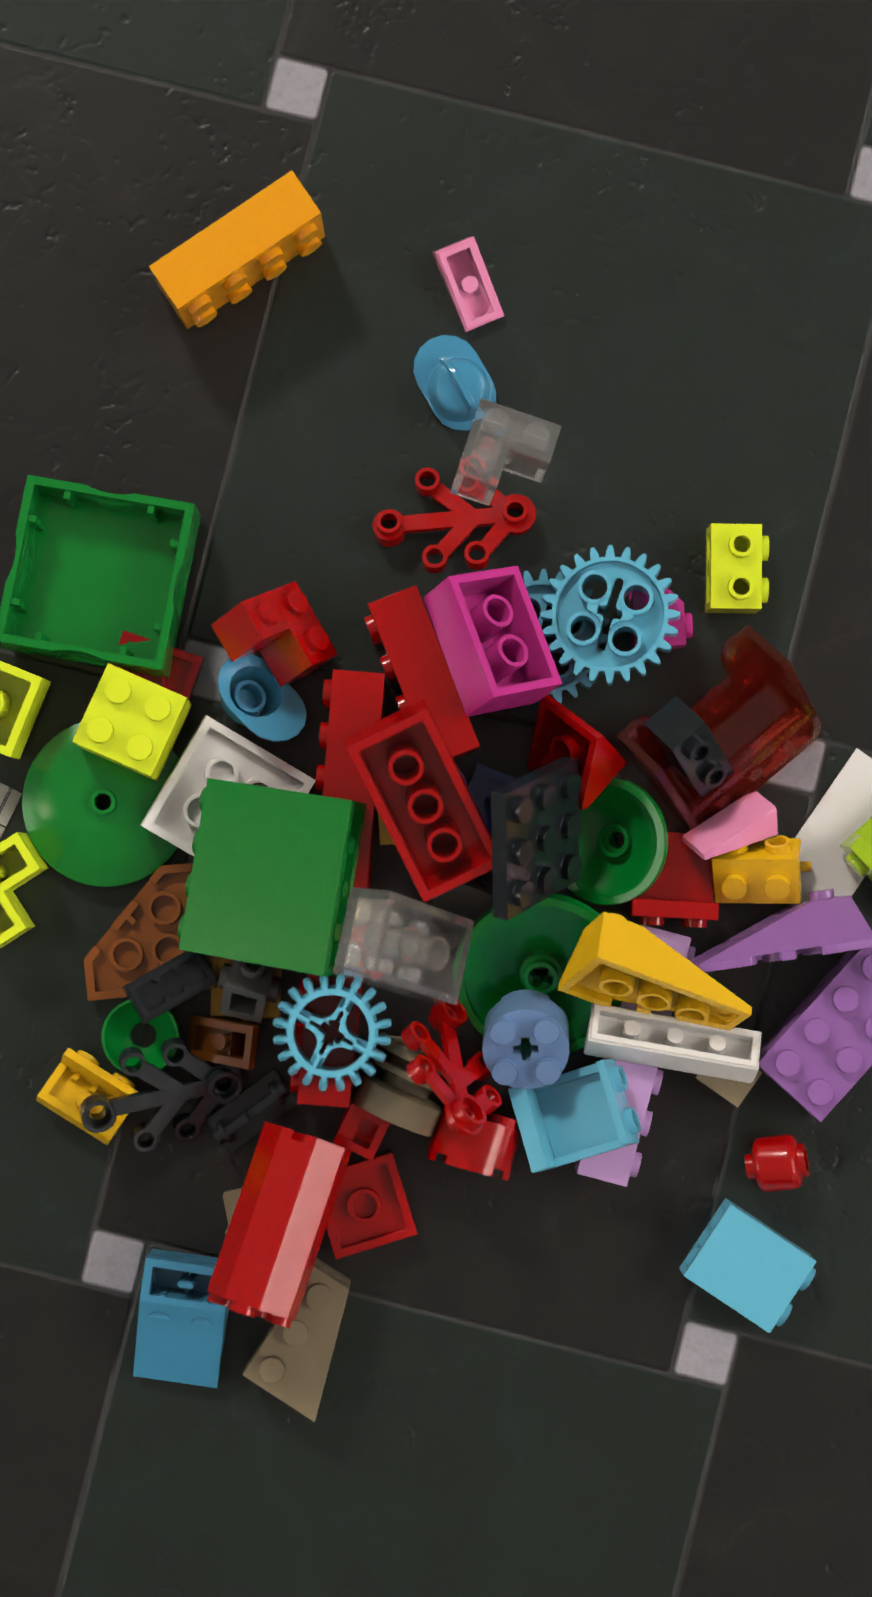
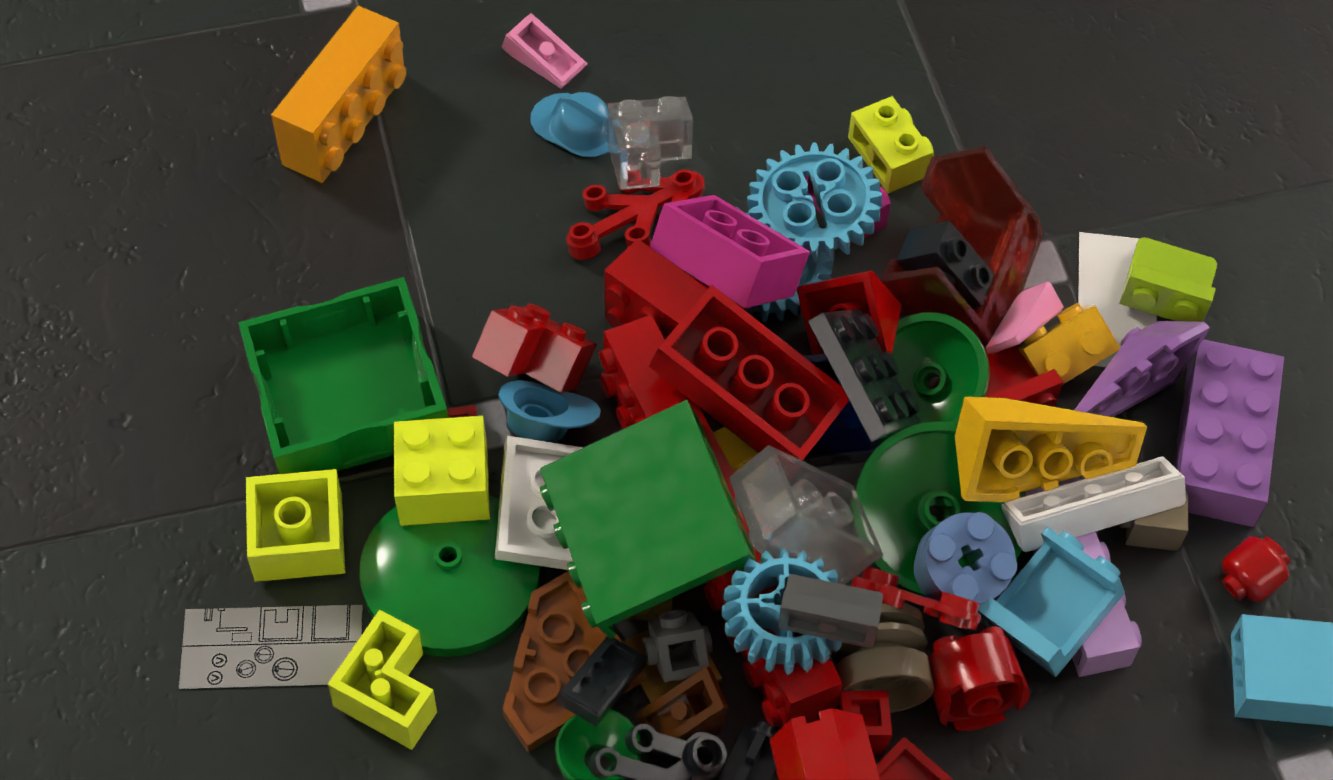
camera: 30 degrees left, 30 degrees down
none -> dark grey panel [778,574,883,648]

